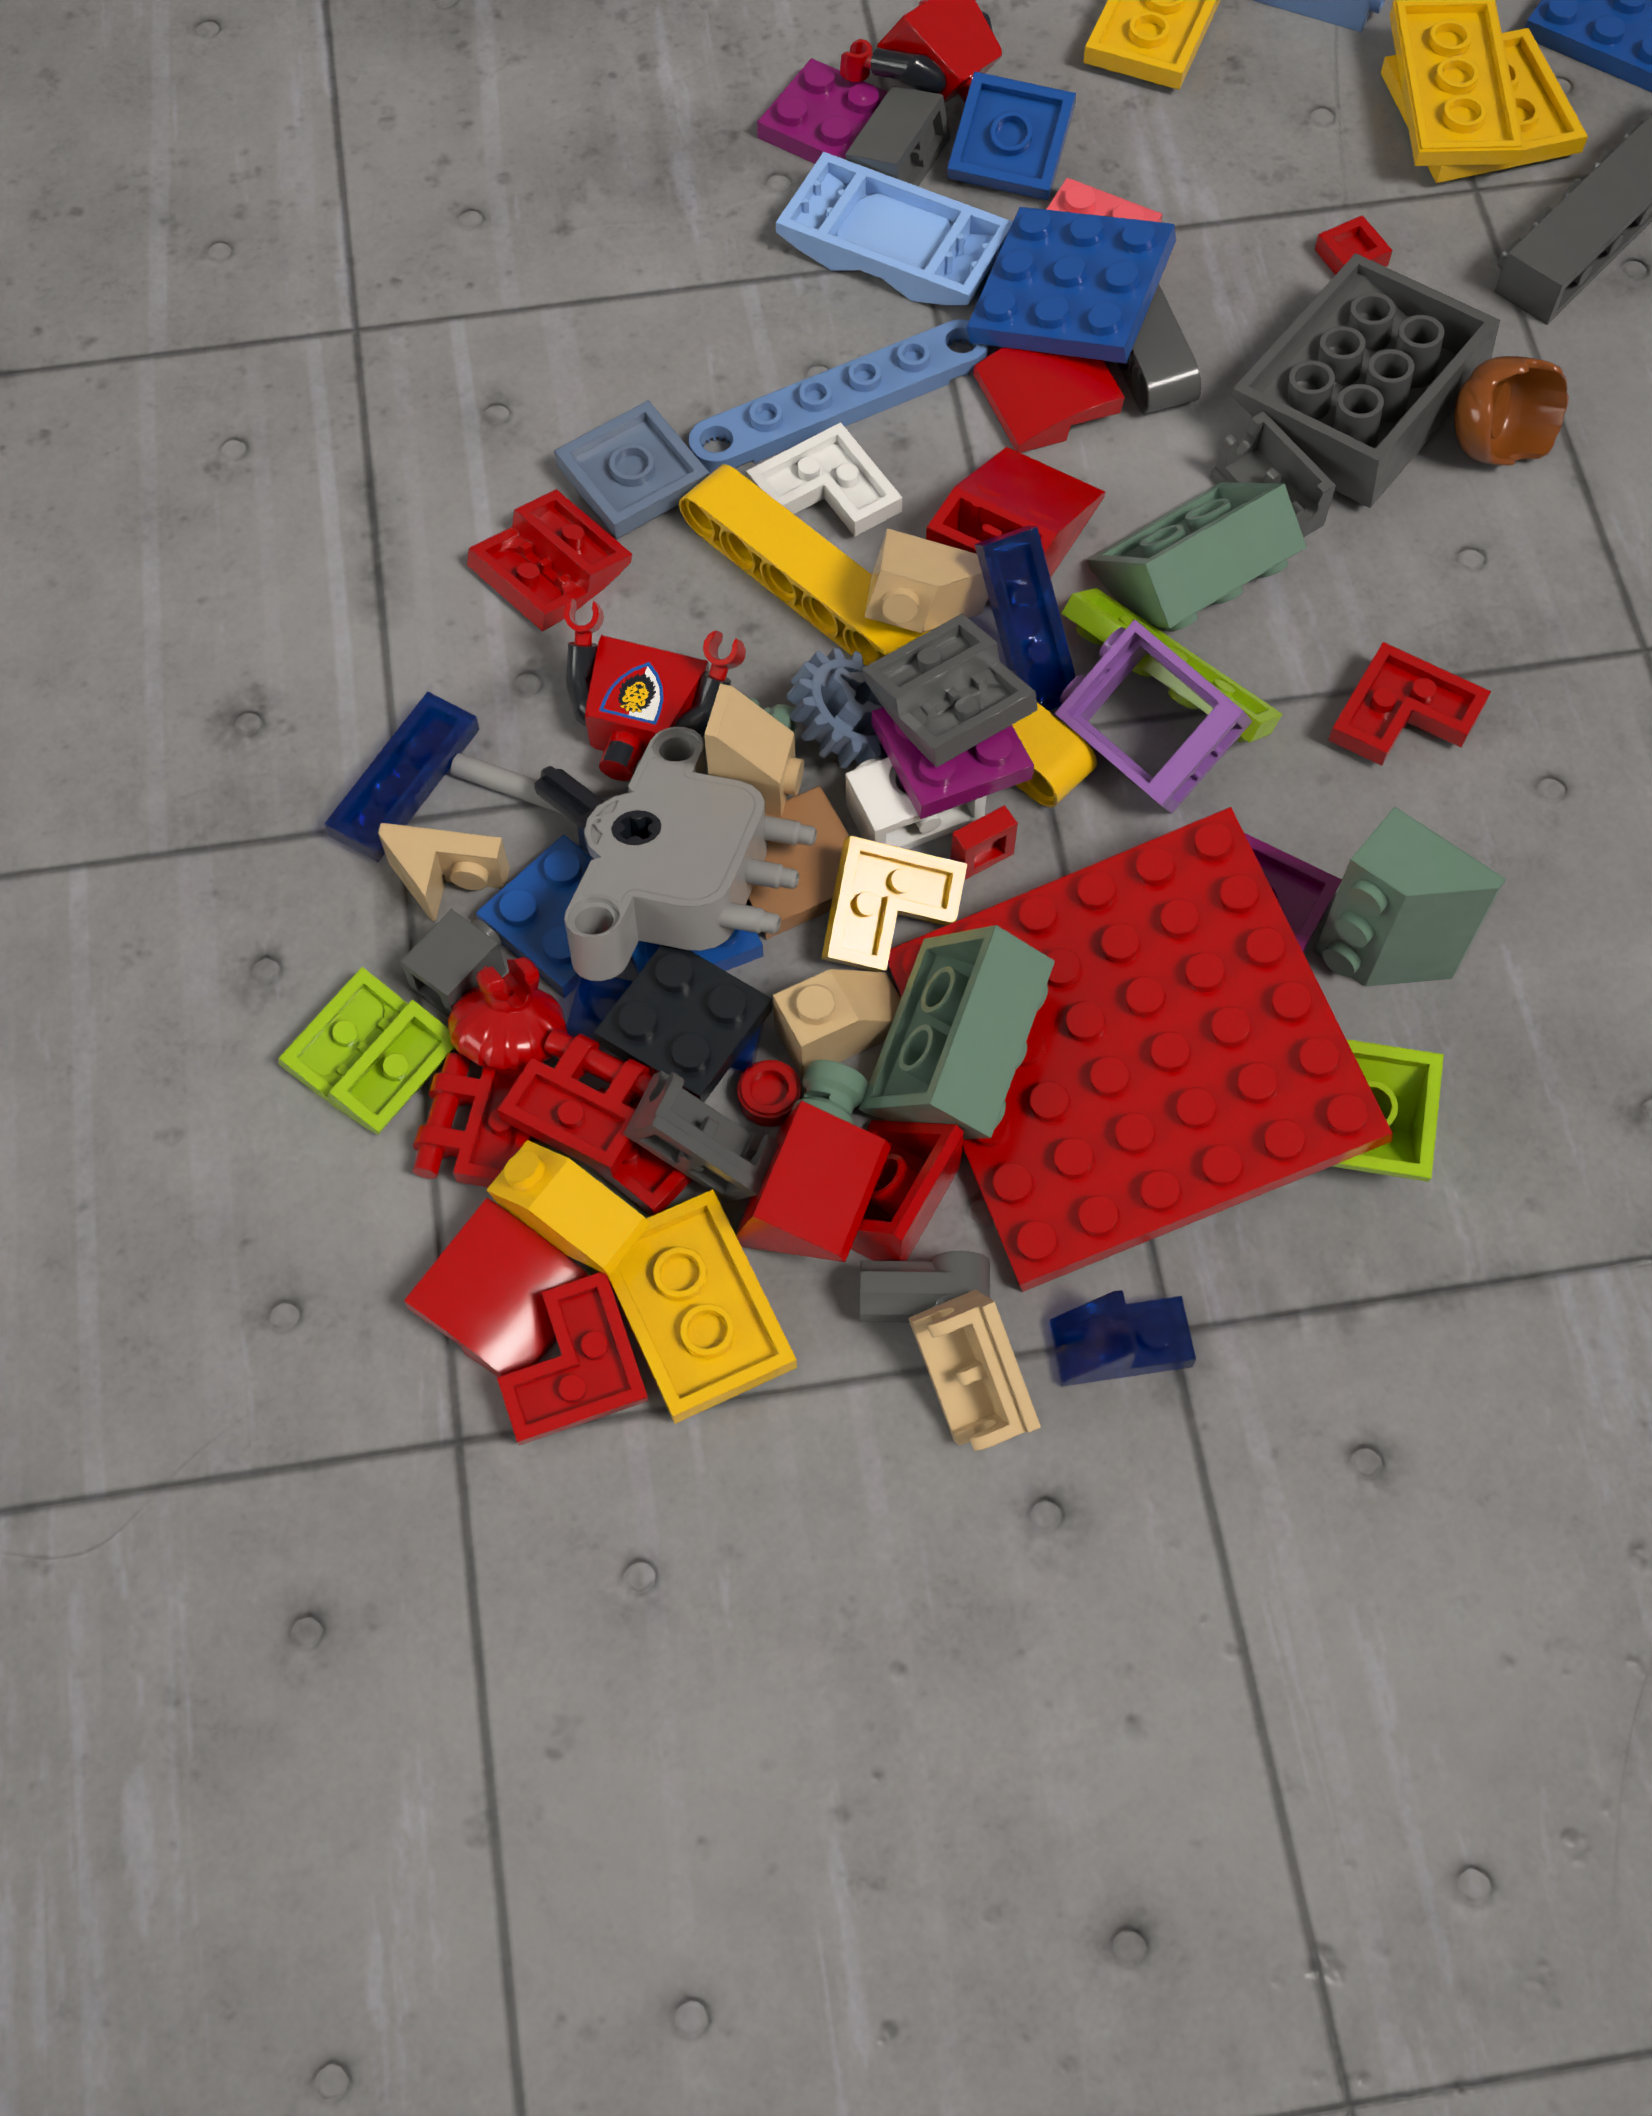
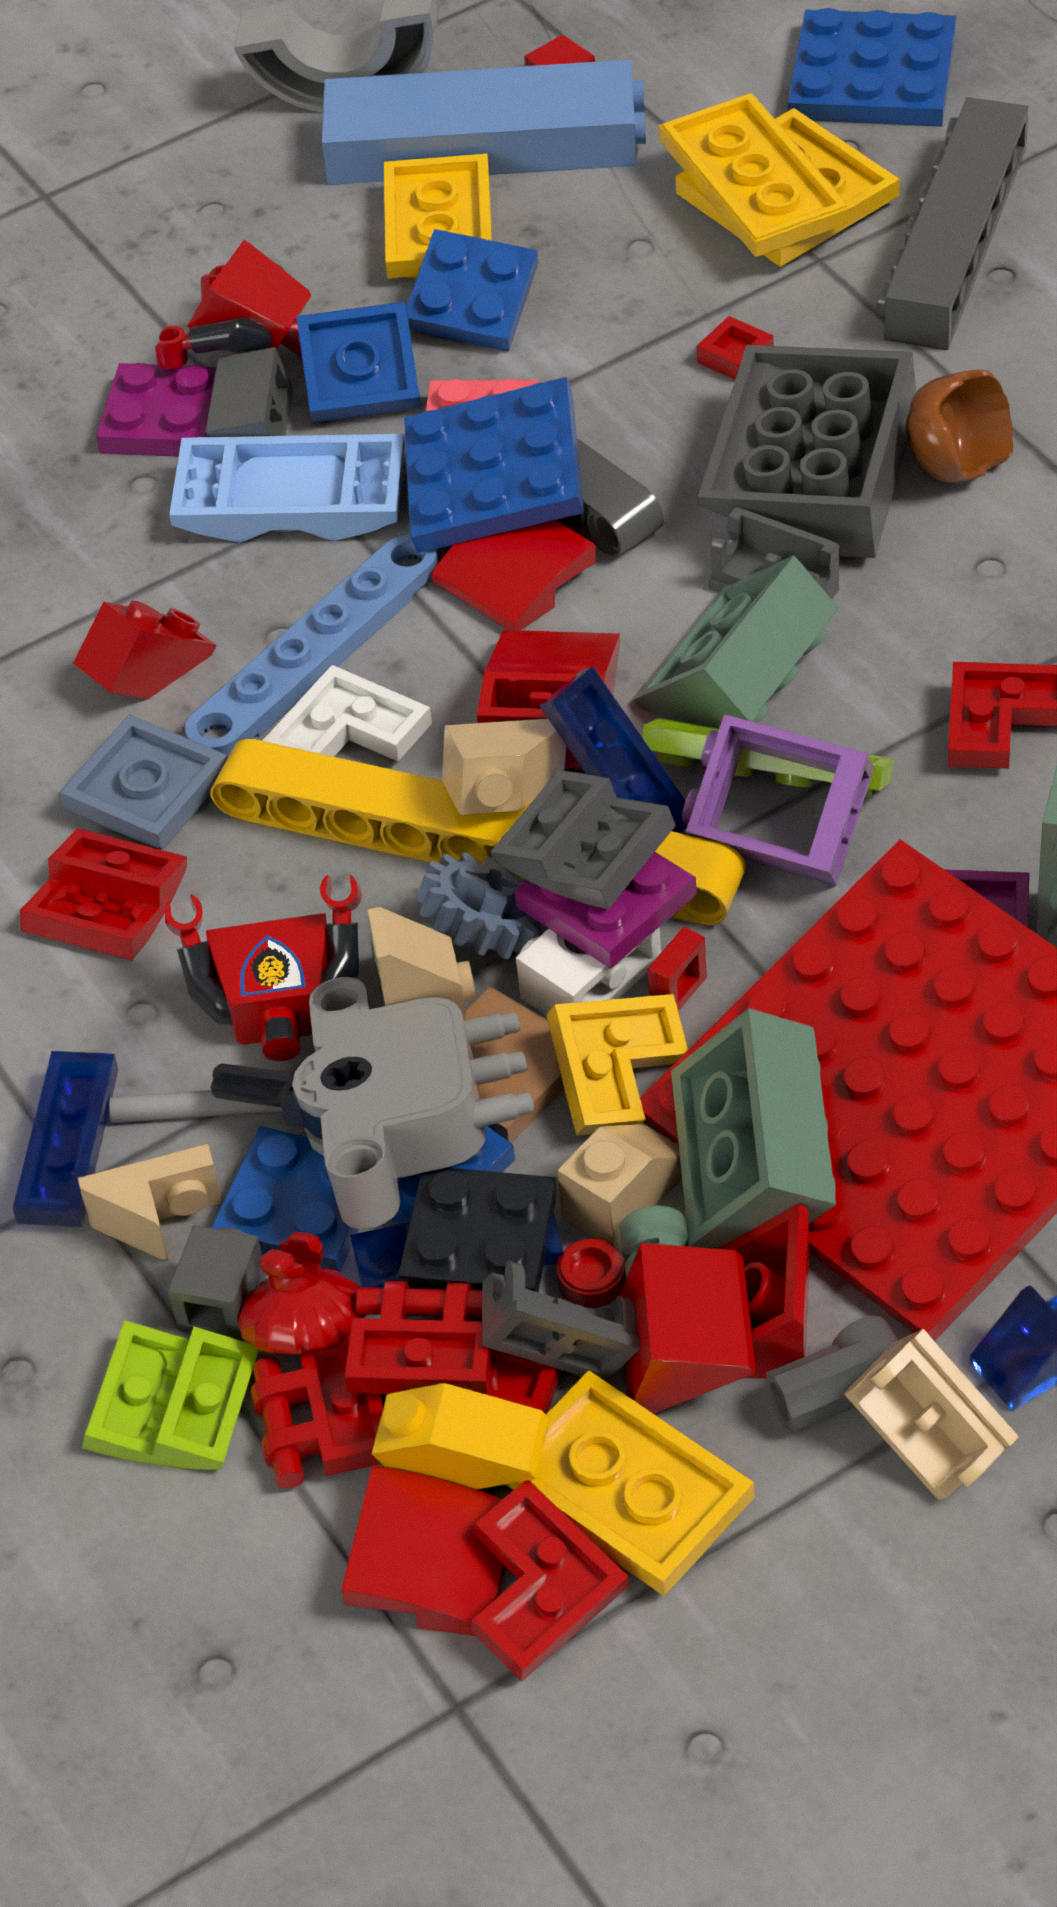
camera: 20 degrees left, 15 degrees down
none -> red slope [73,600,217,699]
none -> blue plate [406,229,539,351]

